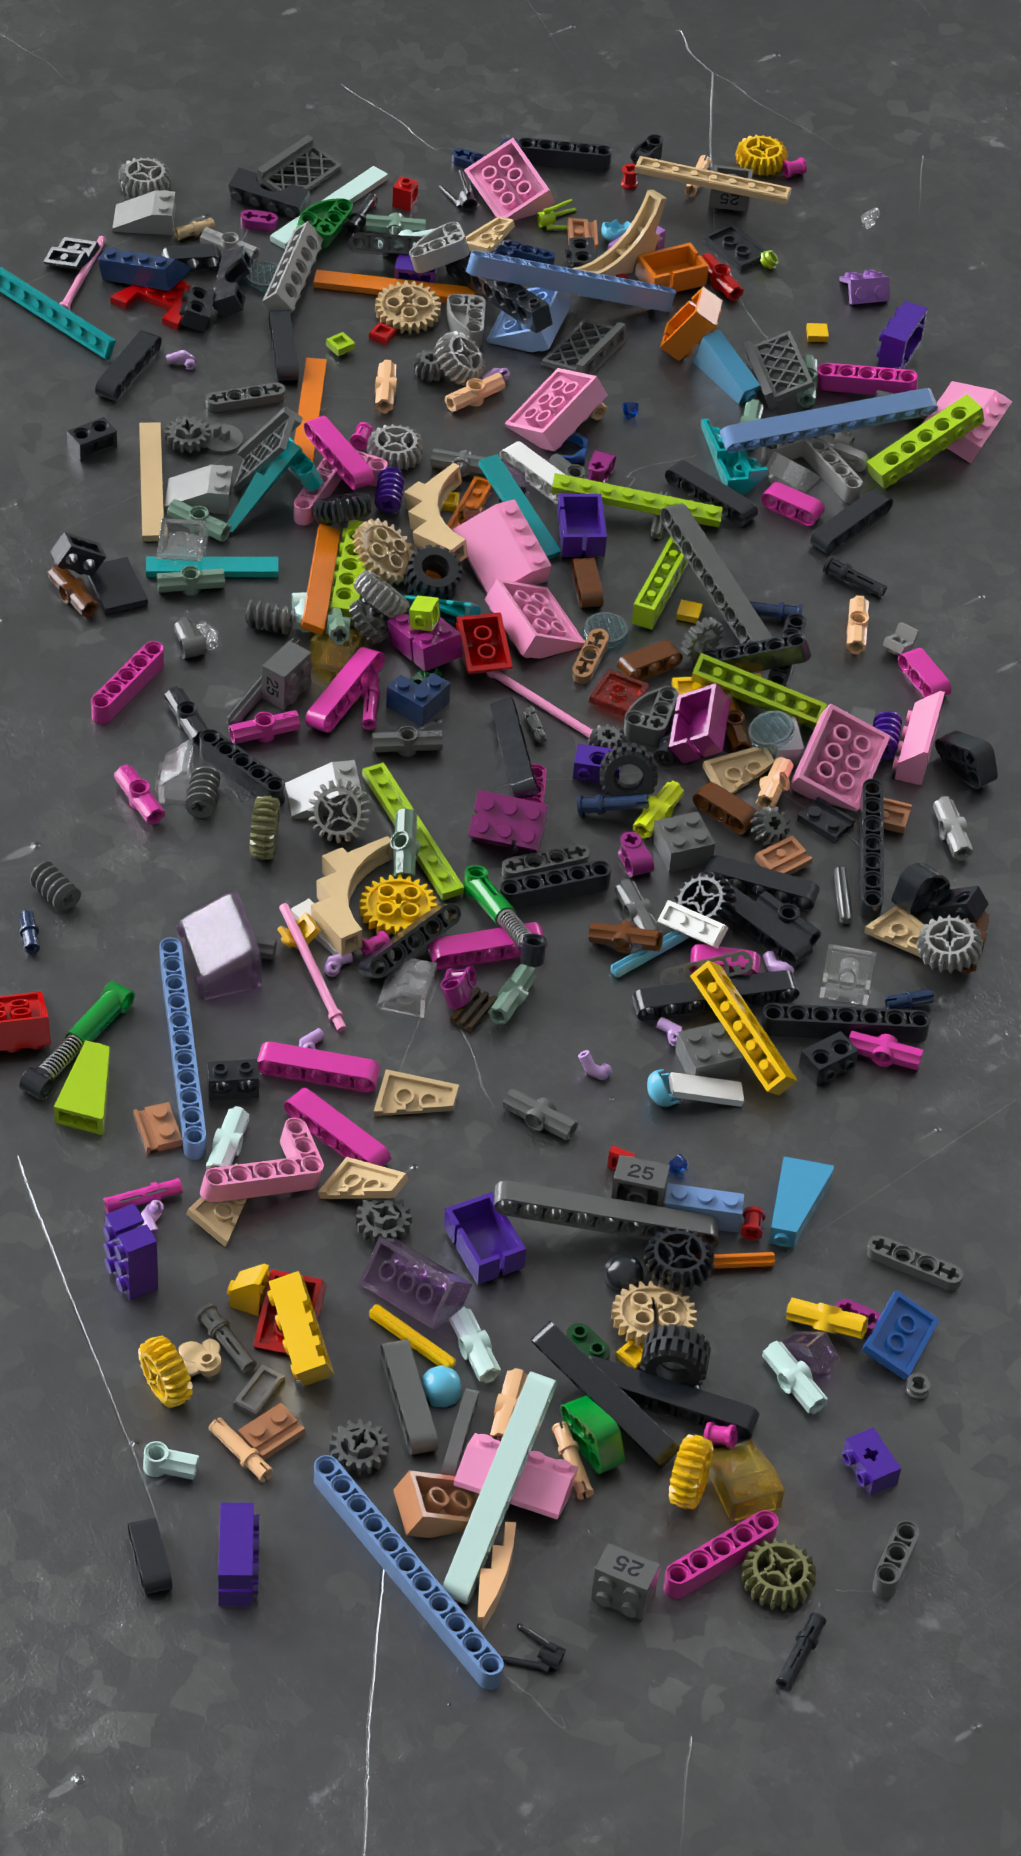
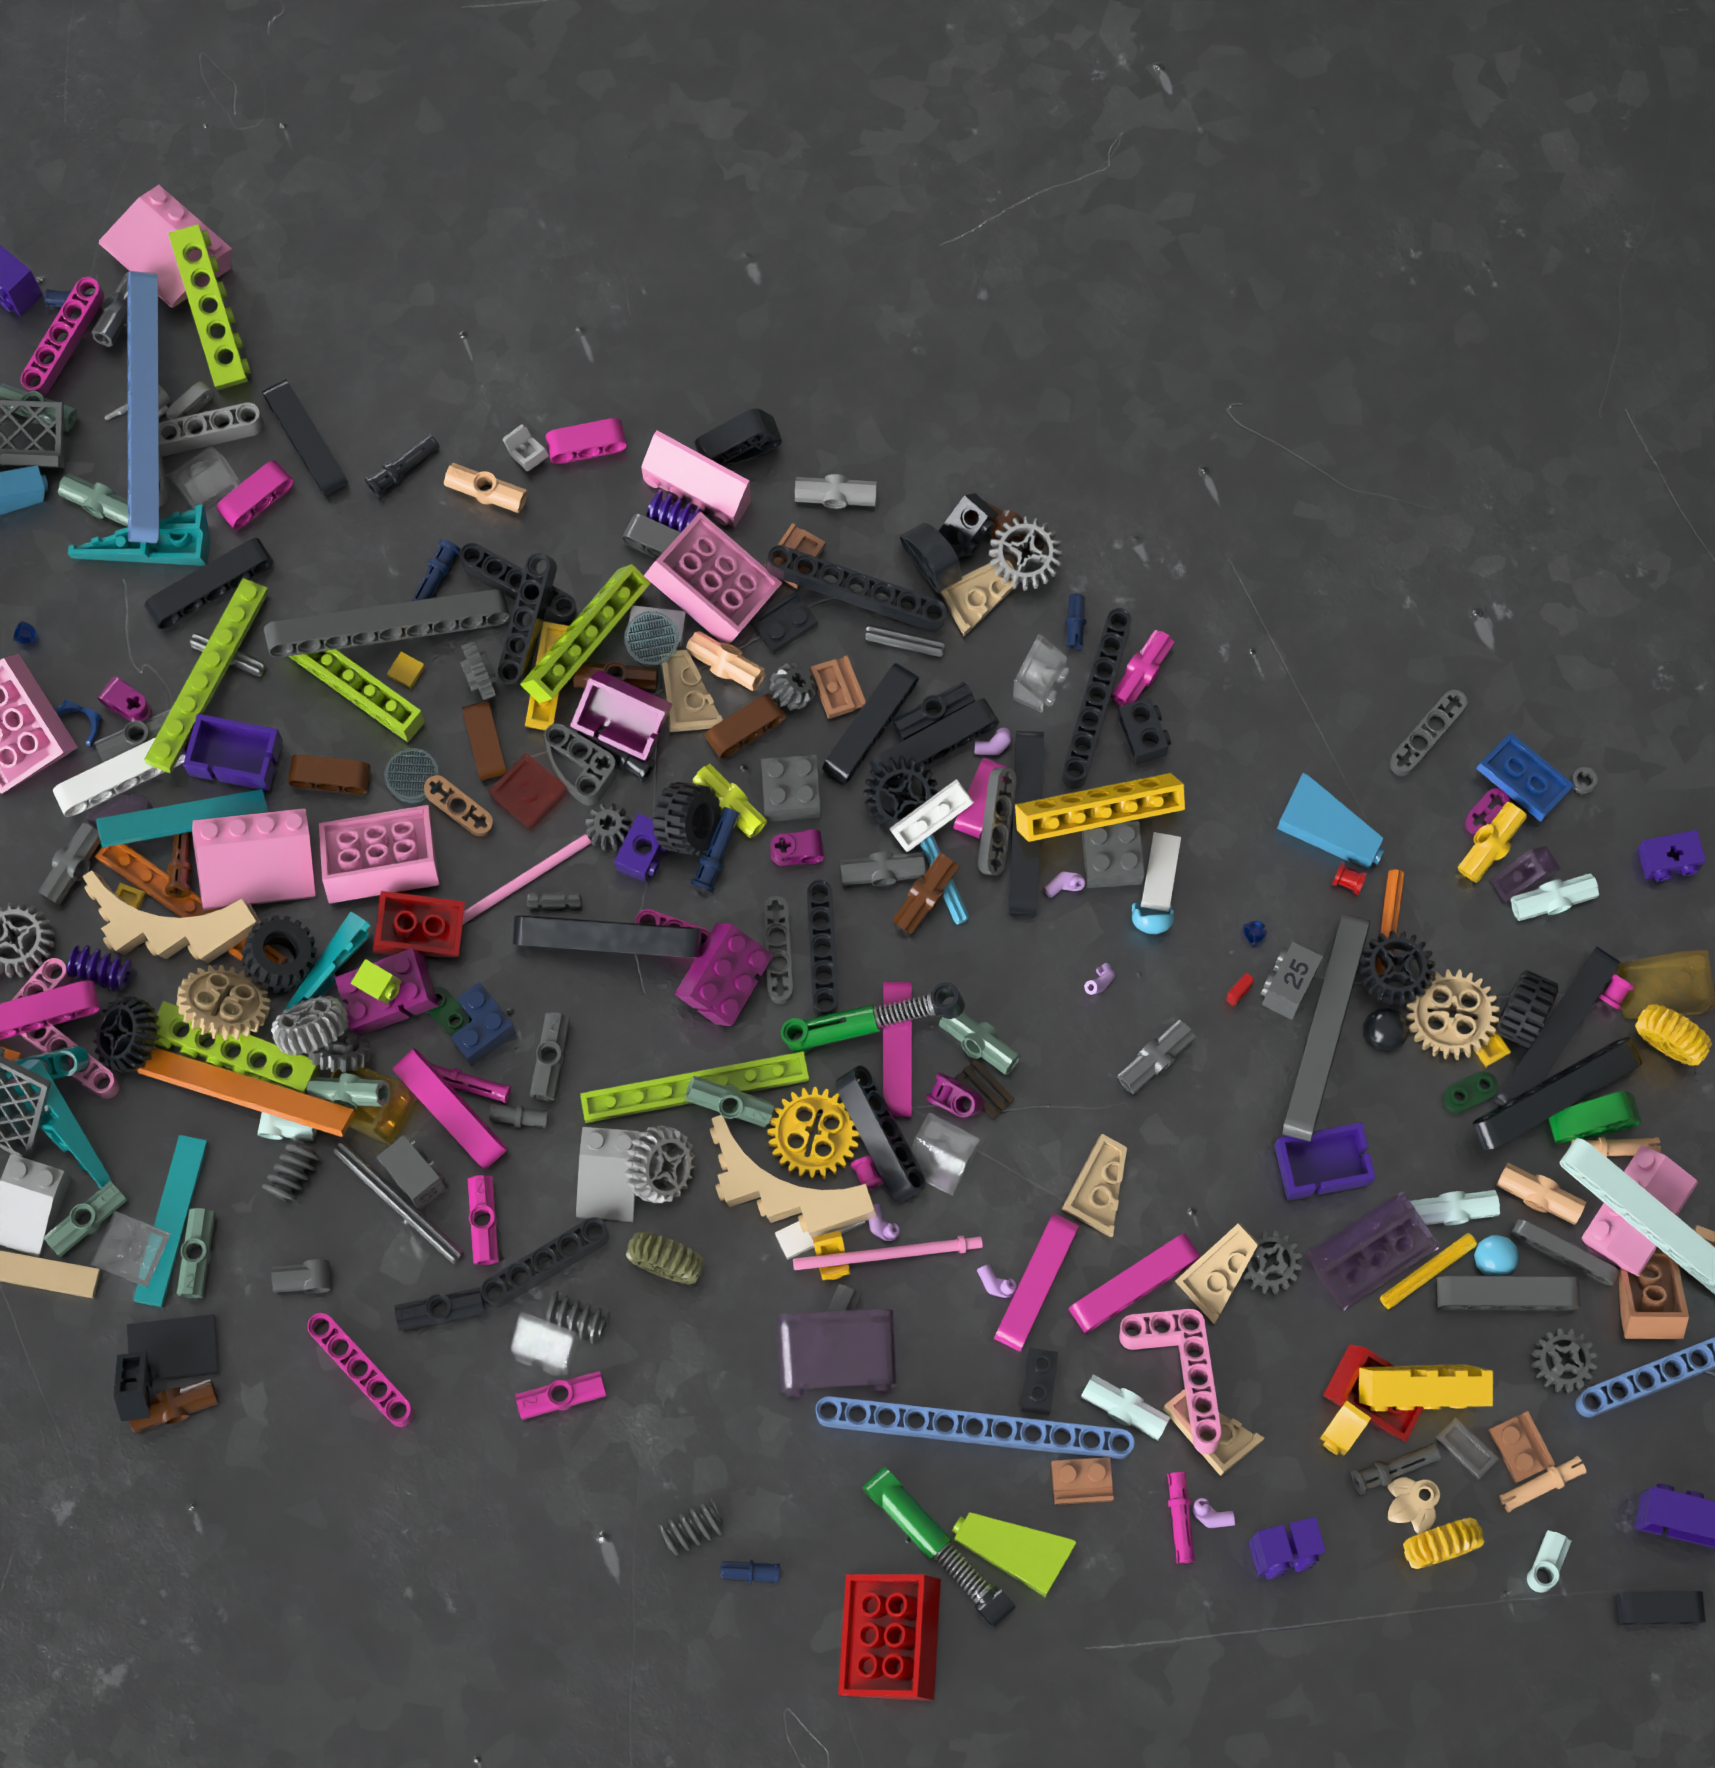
camera: 70 degrees left, 25 degrees up
clear arm [195,621,218,649] -> none
medium blue brick [665,1183,744,1233] -> none
none -> dark grey pin [489,1103,548,1128]

